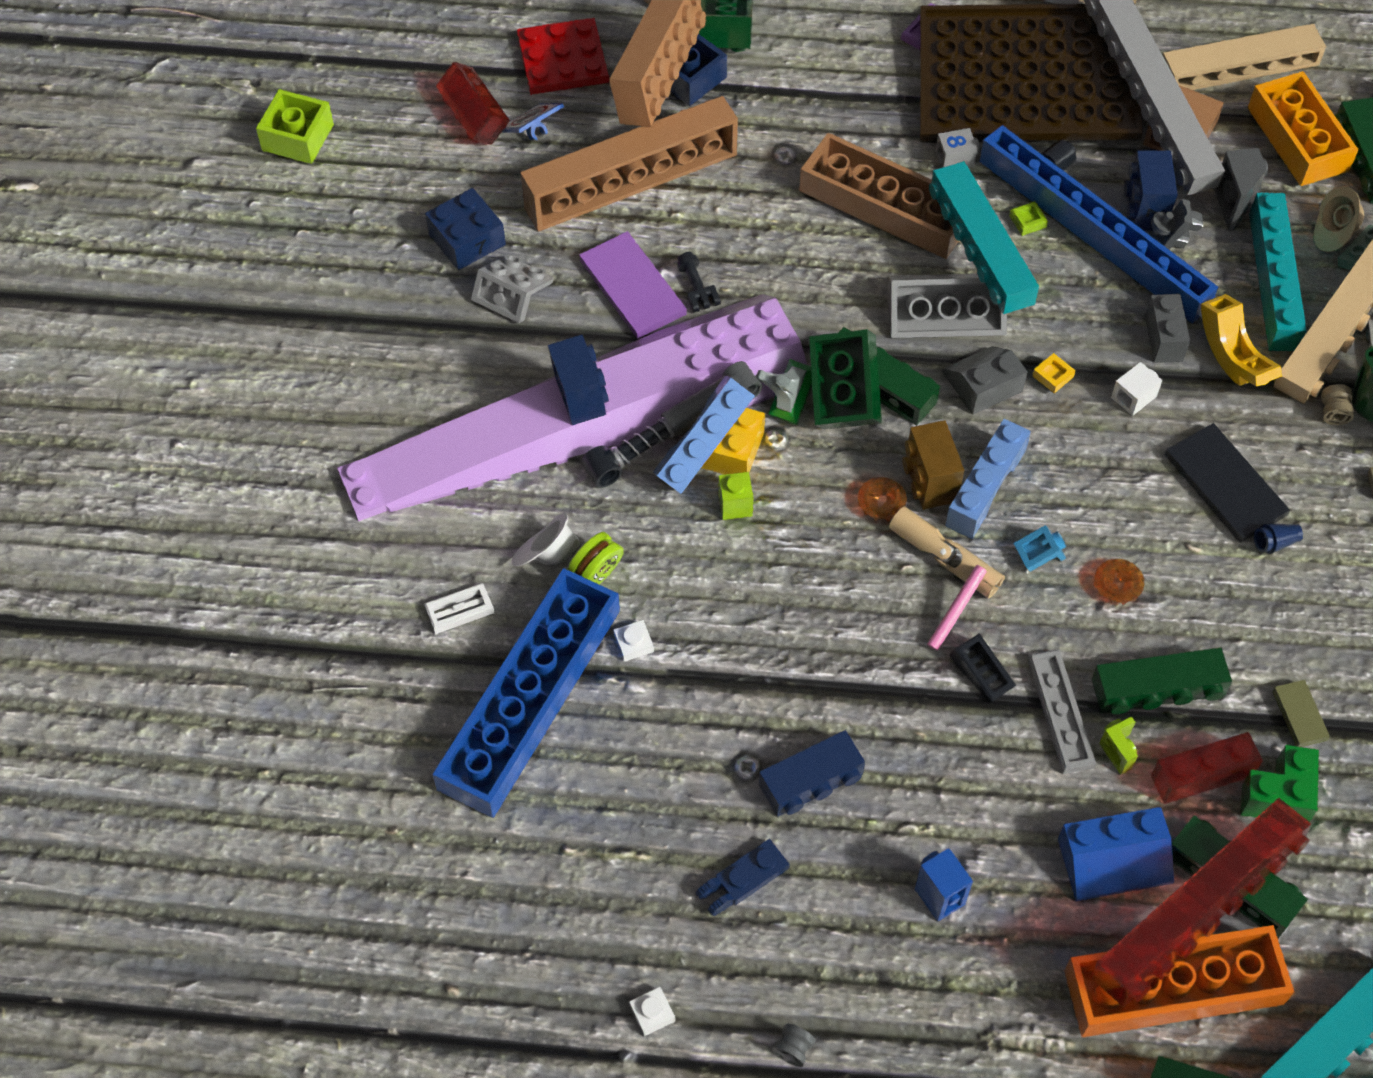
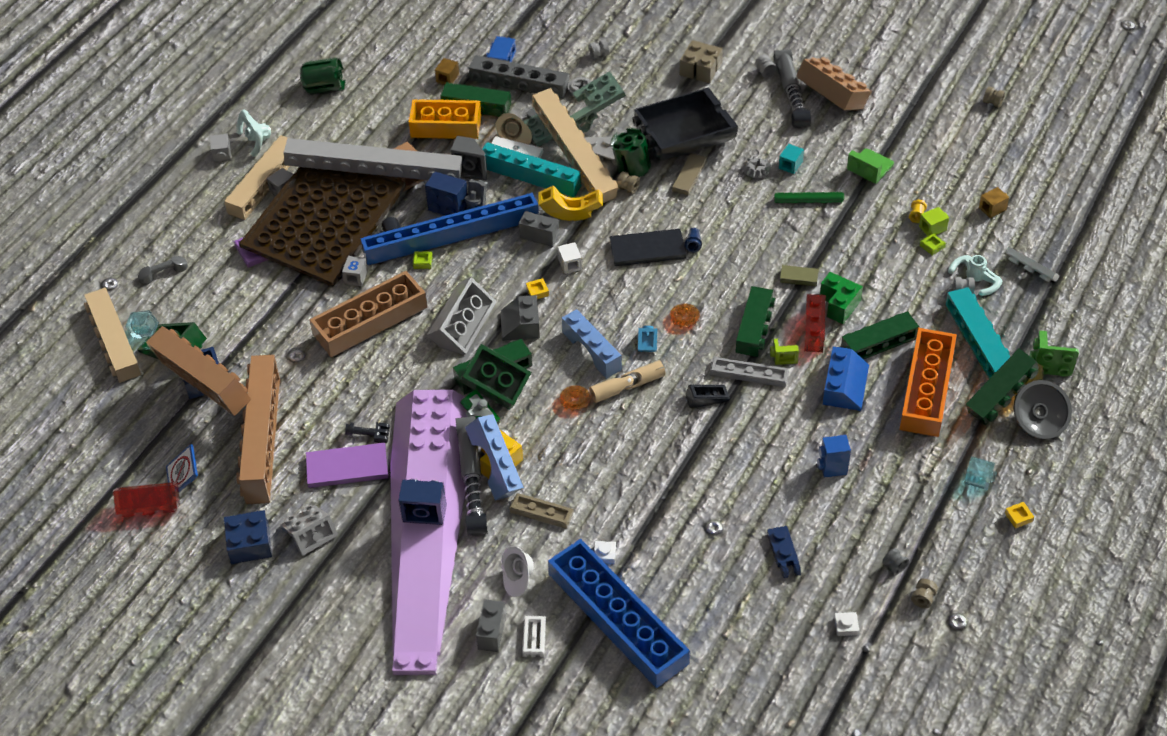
camera: 65 degrees left, 10 degrees down
lime brick [256,89,334,164] -> none
red plate [517,17,609,95] -> none
lime head [567,532,624,584] -> none
lime brick [718,472,754,520] -> none
dark blue brick [758,730,865,817] -> none
pearl gold brick [902,420,964,510] -> none
bright pink bar [927,565,987,651] -> none
teal brick [929,161,1039,314] -> none
clear red brick [1092,798,1311,1008] -> none
tan brick [1162,24,1326,90] -> none
none -> dark grey brick [476,599,506,652]
none -> white tile [492,136,543,158]
none -> dark tan tile [509,493,574,529]

